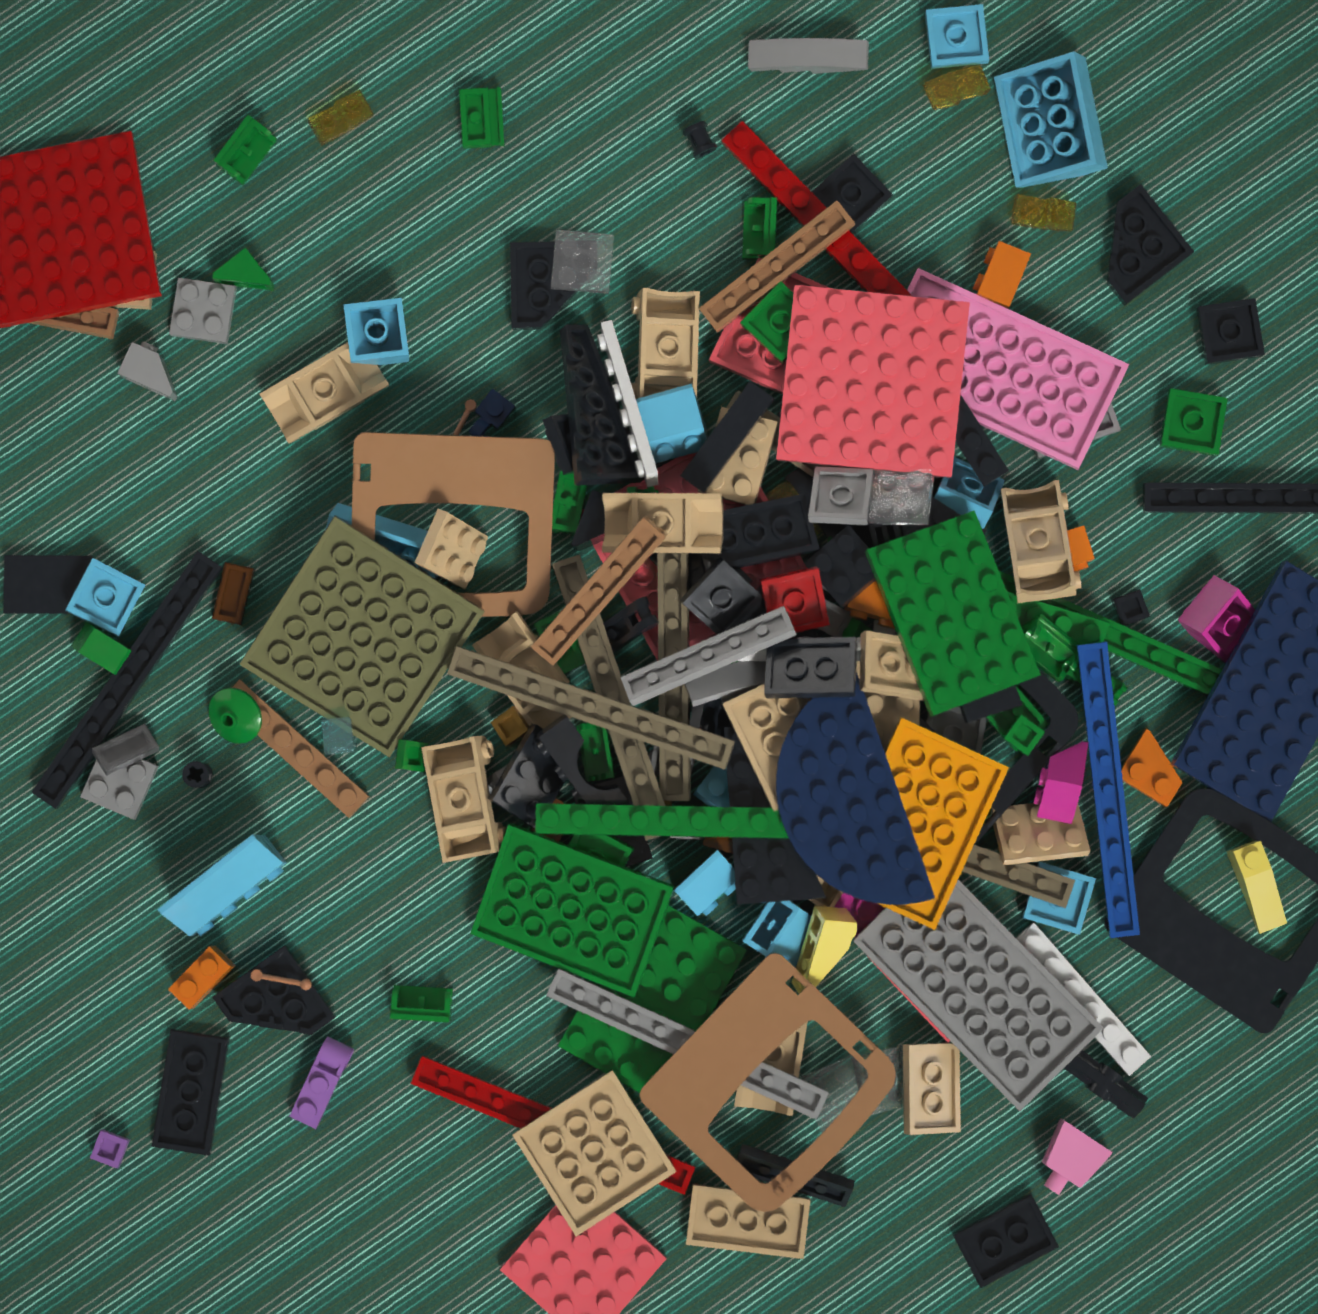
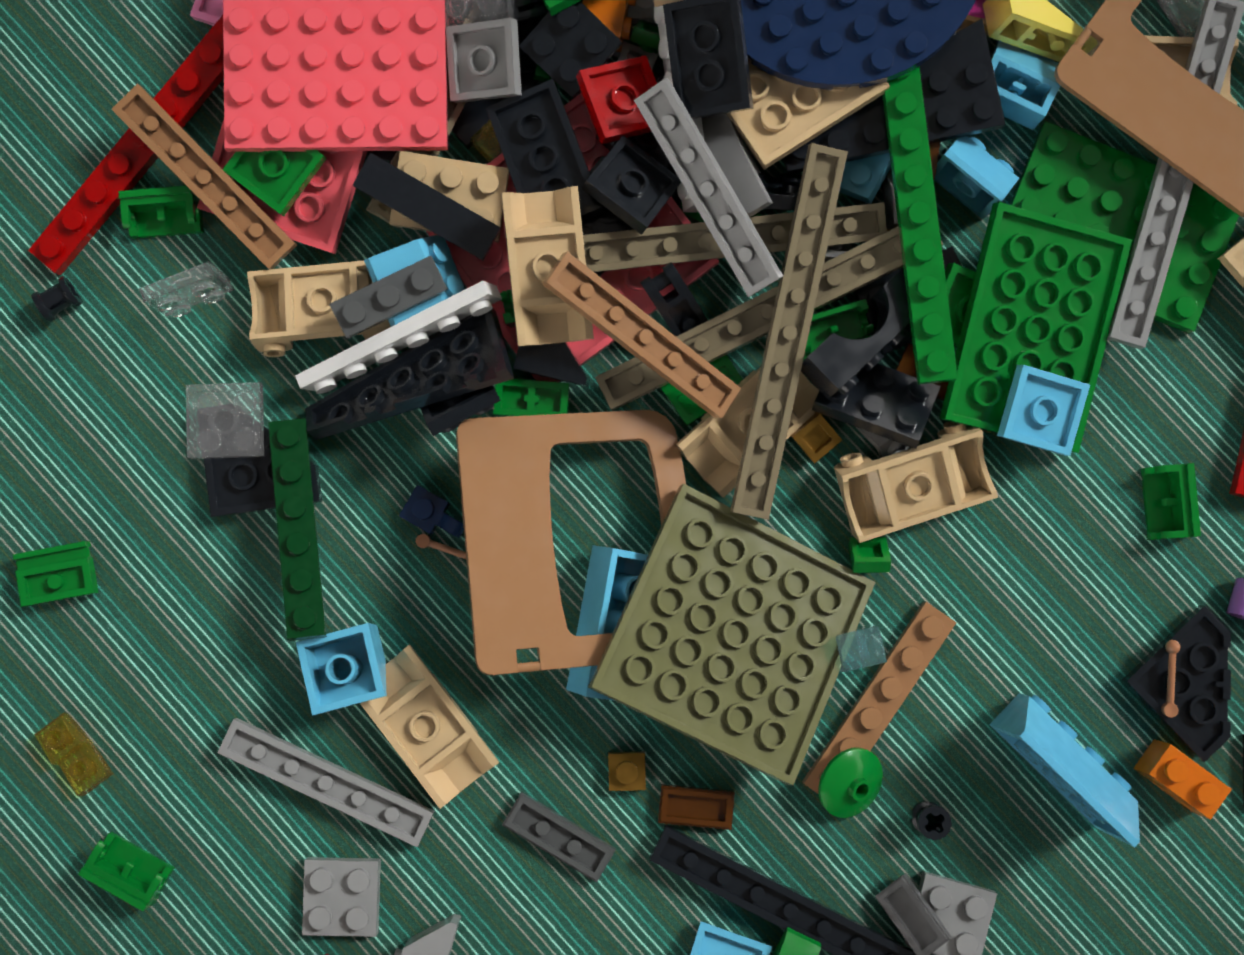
camera: 100 degrees left, 0 degrees up
green slope [212,248,274,291] -> none
tan plate [414,509,488,589] -> none
black plate [812,153,893,234] -> none
none -> clear plate [139,261,234,317]
none -> light grey plate [217,718,435,847]
none -> dark green plate [268,418,327,641]
none -> dark grey plate [329,256,448,339]
none -> dark grey tile [502,792,616,882]
none -> pearl gold plate [608,751,646,791]
none -> medium azure plate [997,365,1090,456]

